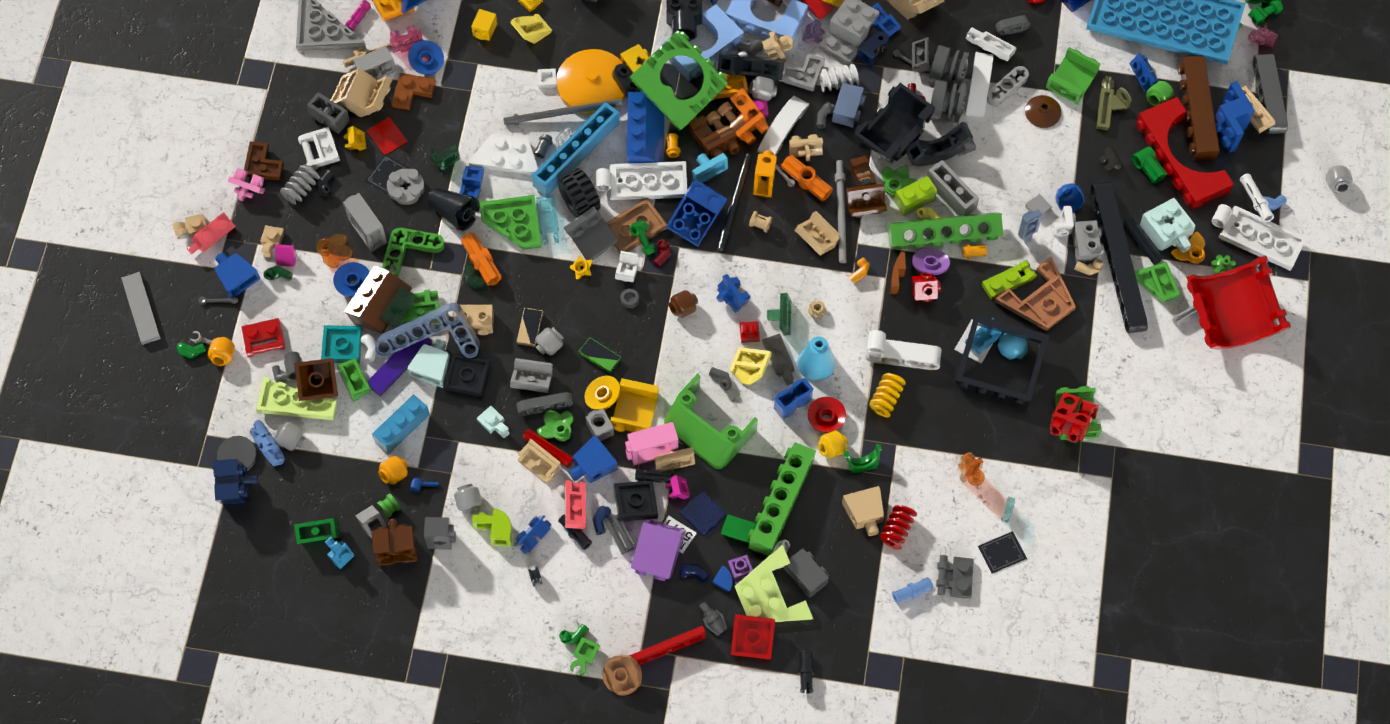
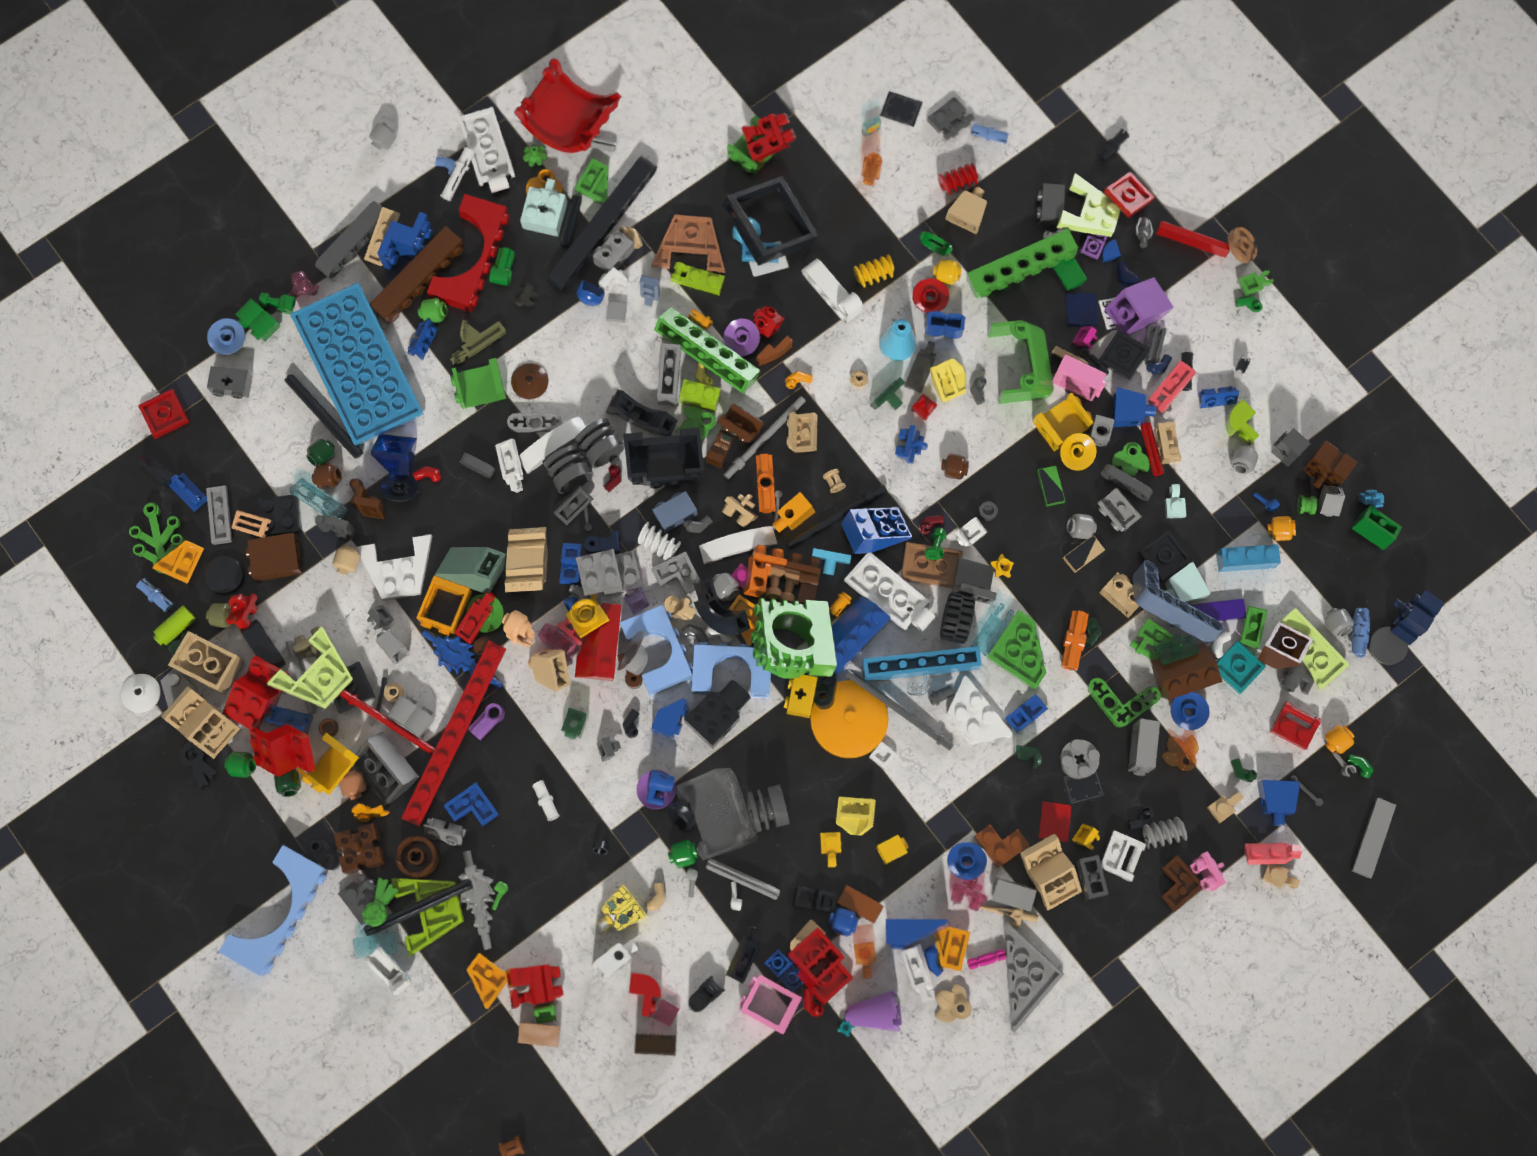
camera: 140 degrees left, 10 degrees up
dark pink slope [275,244,297,267] -> none
black cone [427,188,480,231] -> none

